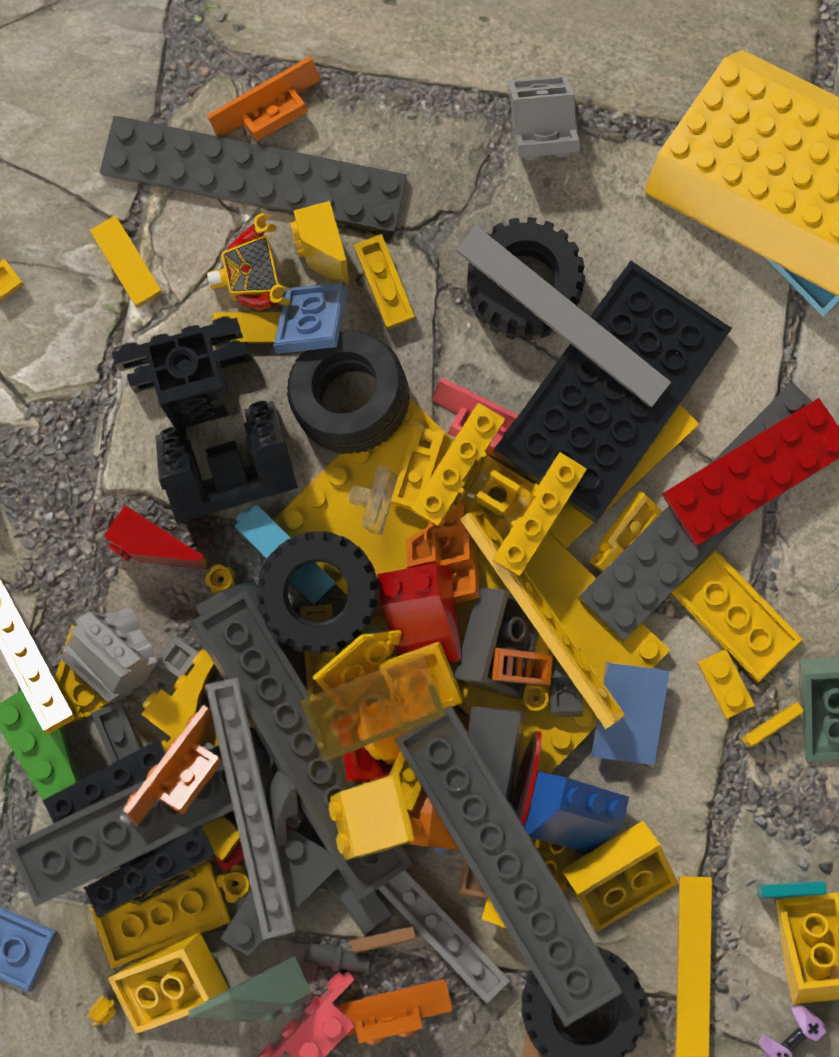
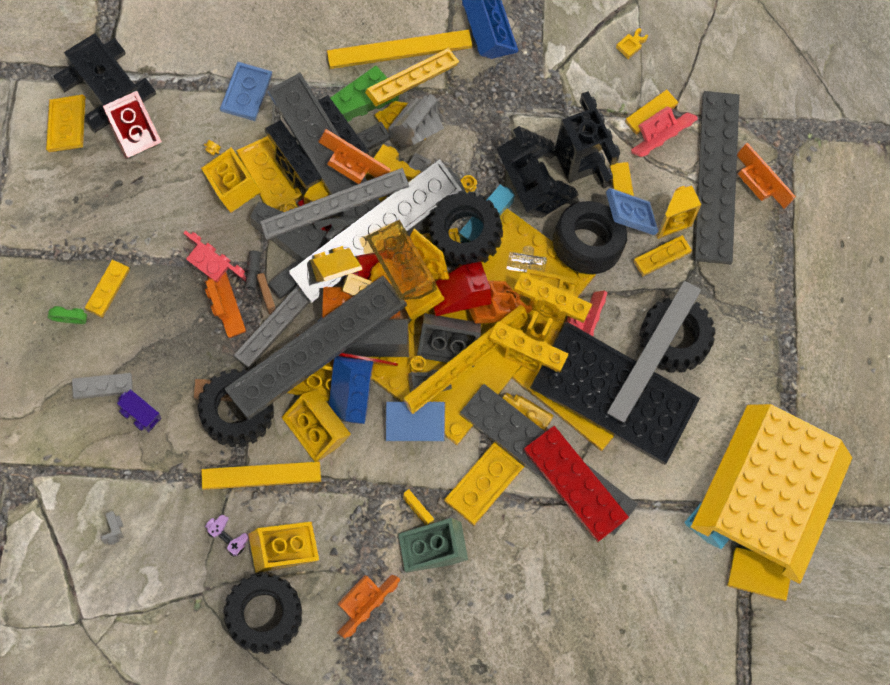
camera: 75 degrees right, 10 degrees down
red slope [103,505,211,570] -> none
sand green slope [188,957,311,1022] -> none
torso [207,213,290,311] -> none
orange slope [492,648,553,686] -> none
light grey bracket [507,75,580,160] -> none
yellow plate [696,649,754,719] -> none
teal tile [756,881,827,898] -> none
none -> coral bracket [631,107,698,157]

